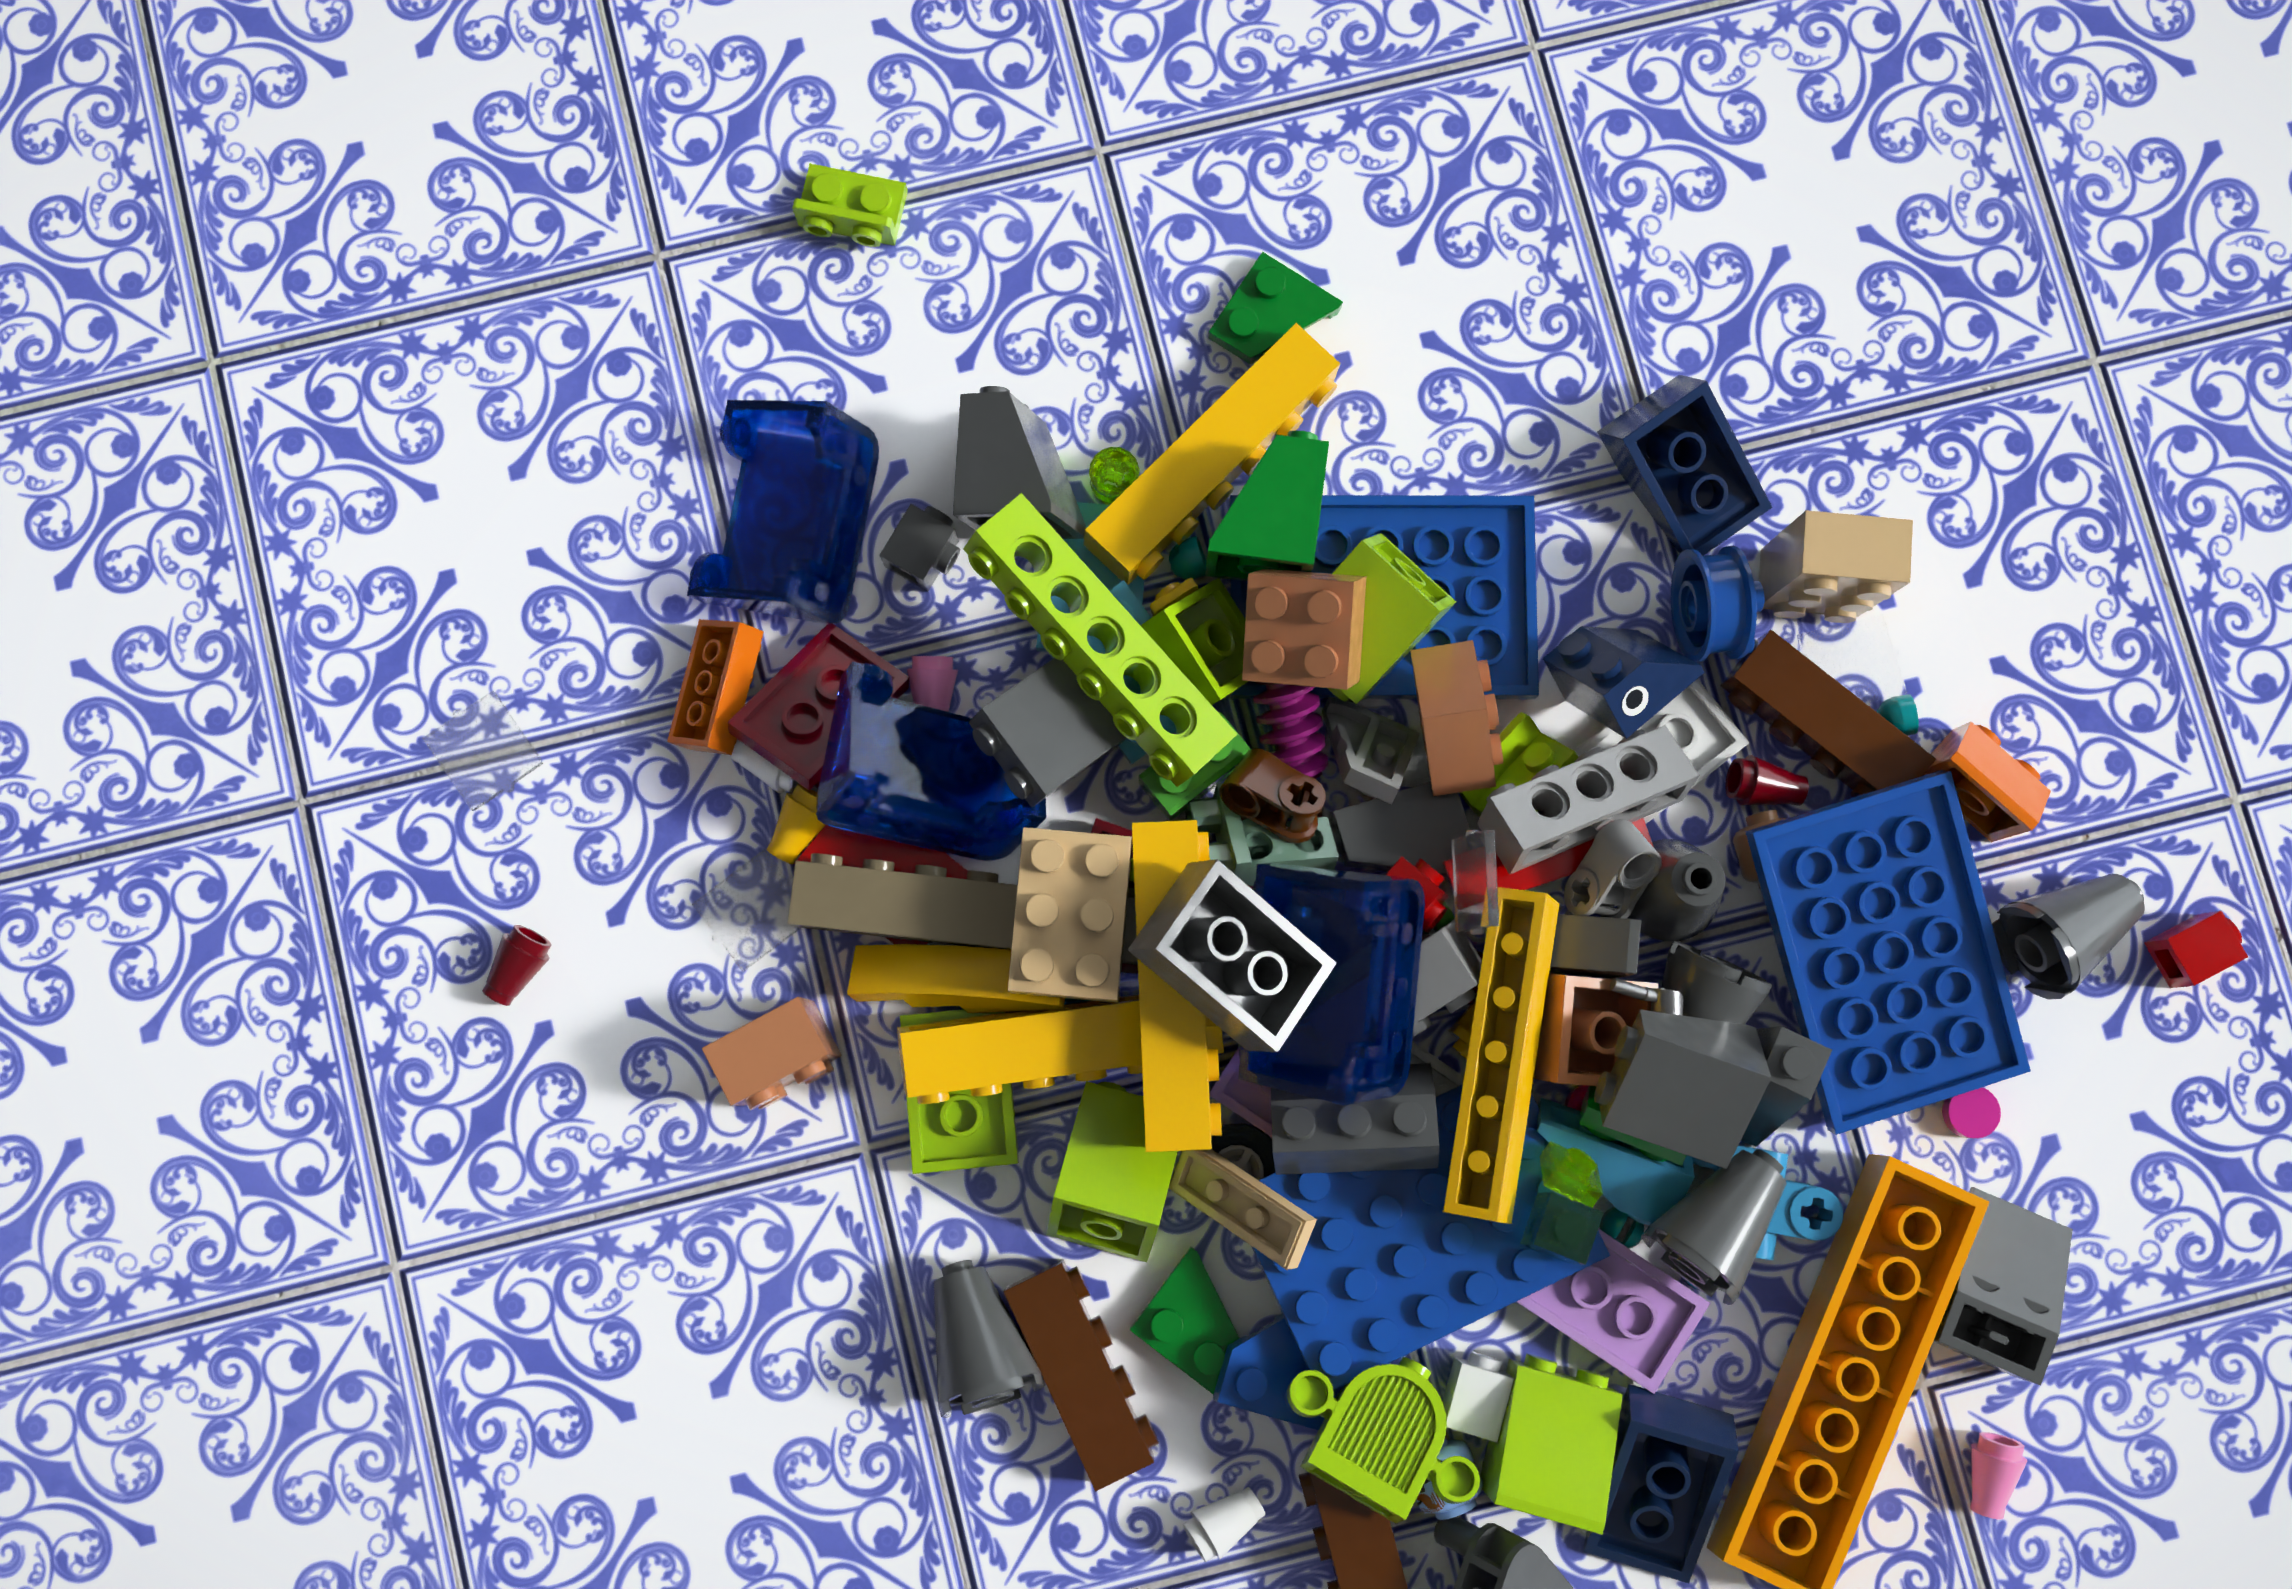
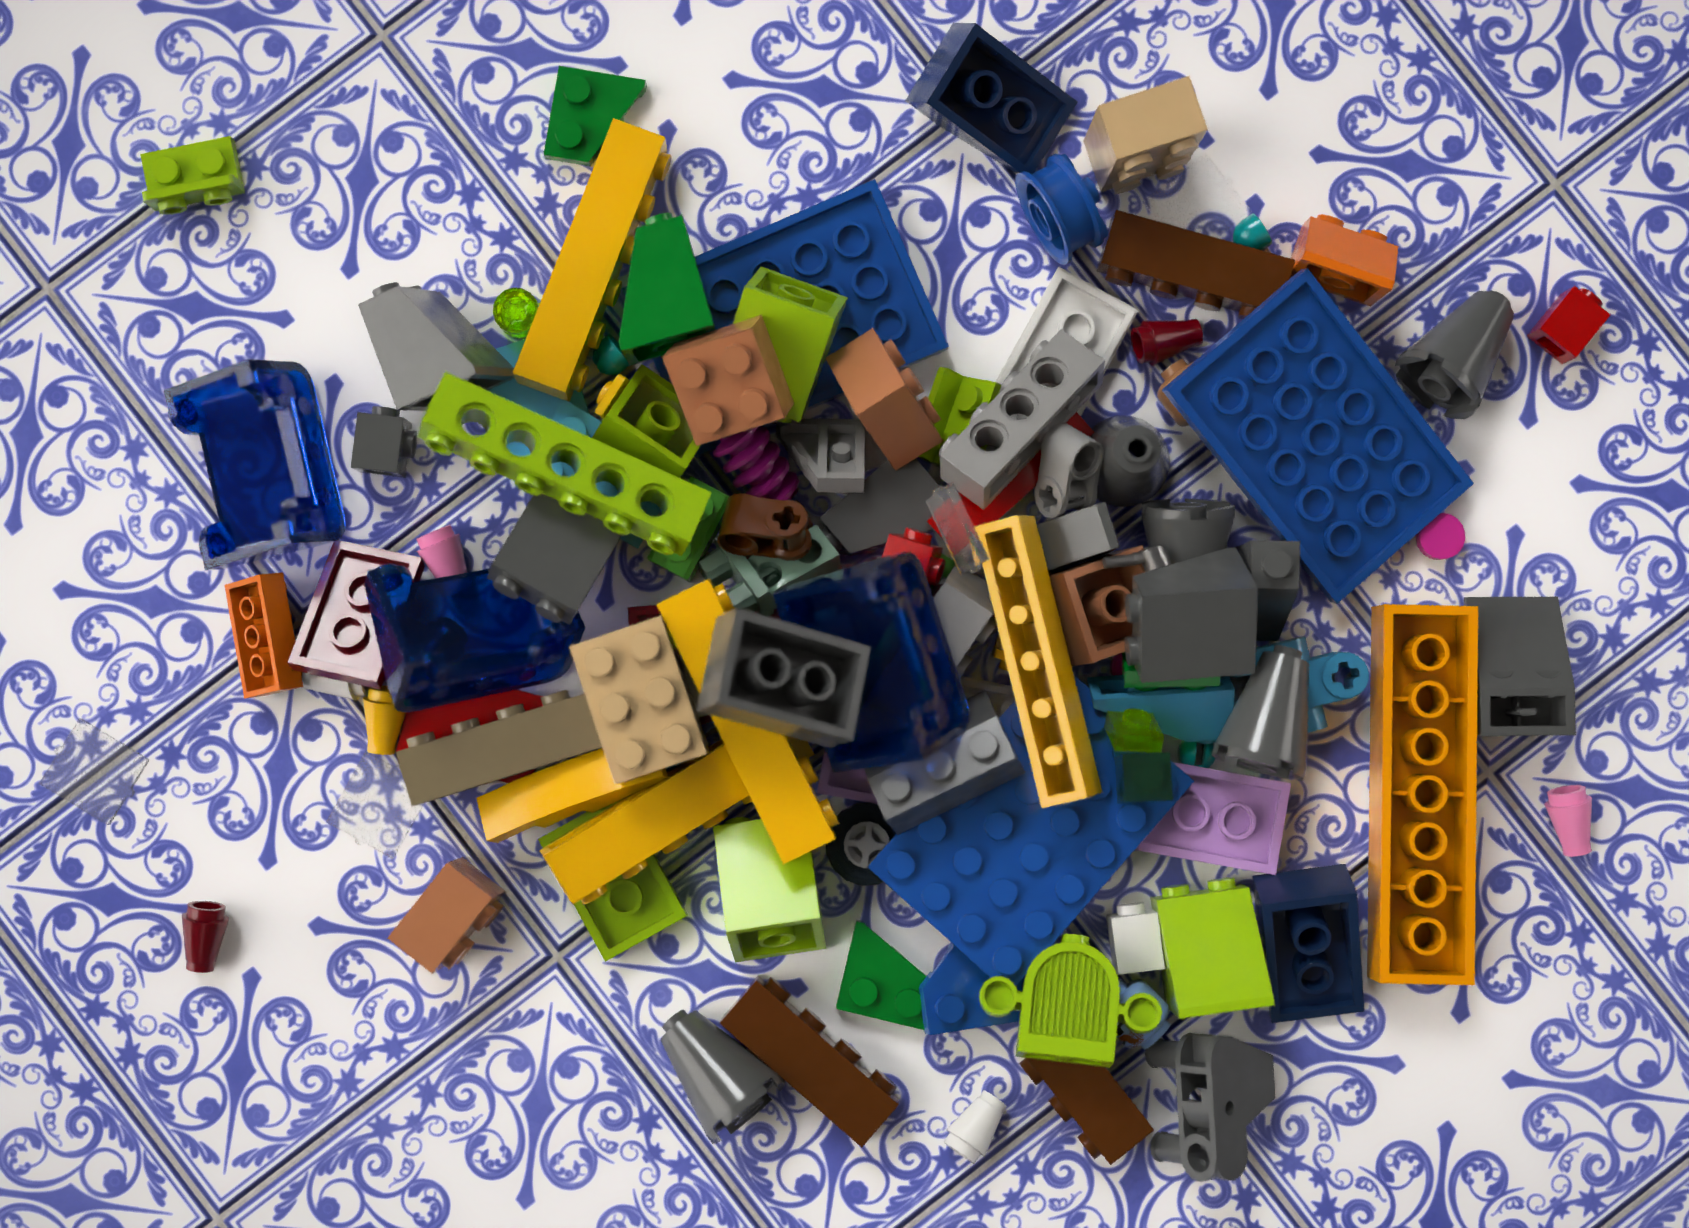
camera: 25 degrees left, 5 degrees up
tan tile [1169,1149,1317,1270] -> none
dark blue slope [1543,626,1705,739] -> none

